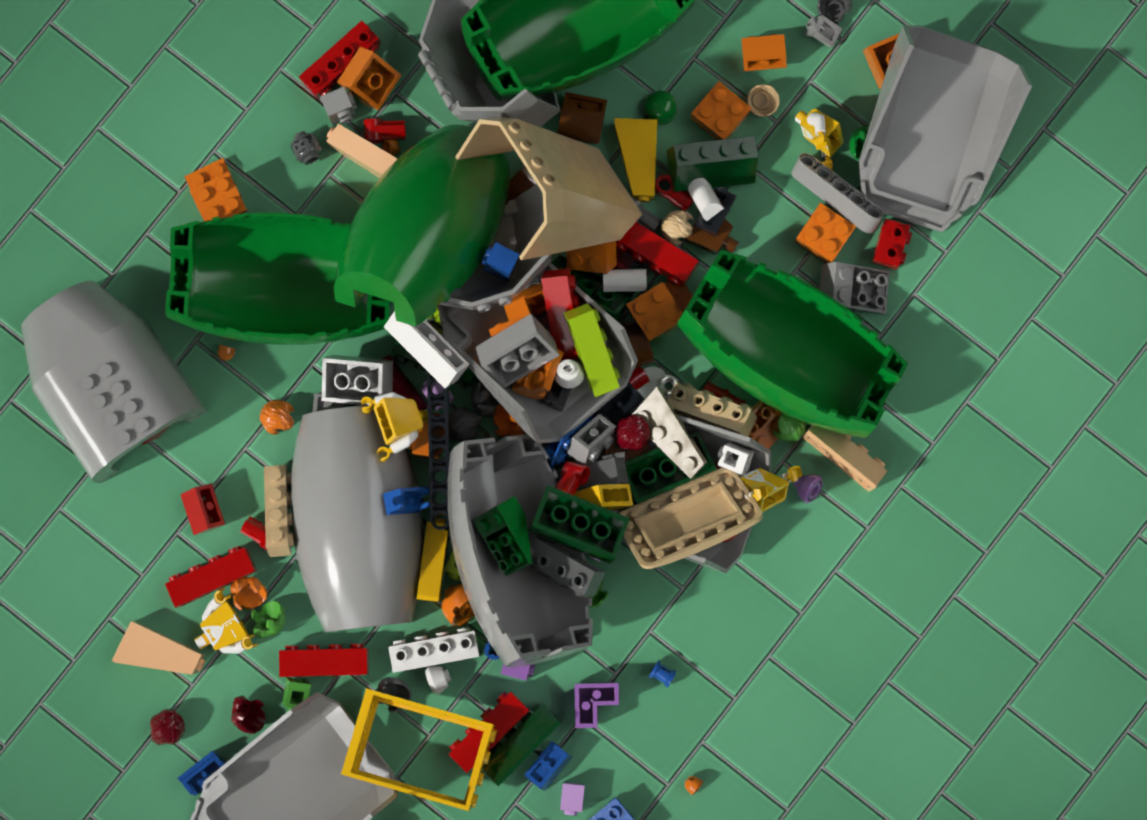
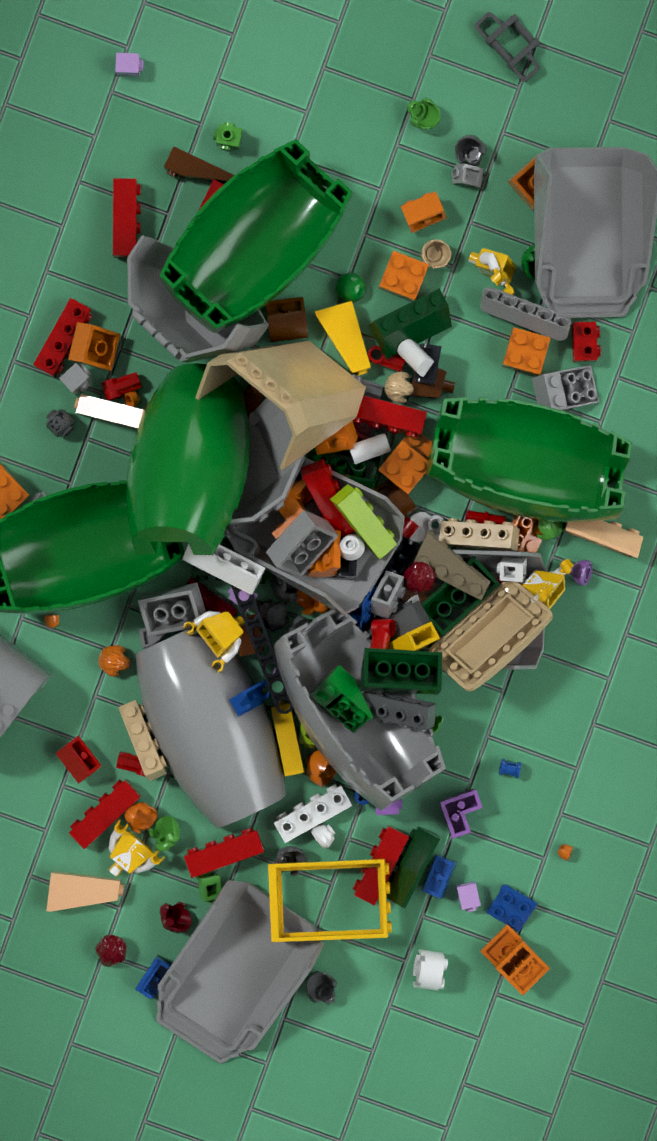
camera: 20 degrees left, 5 degrees up
blue brick [482,242,520,282] -> none

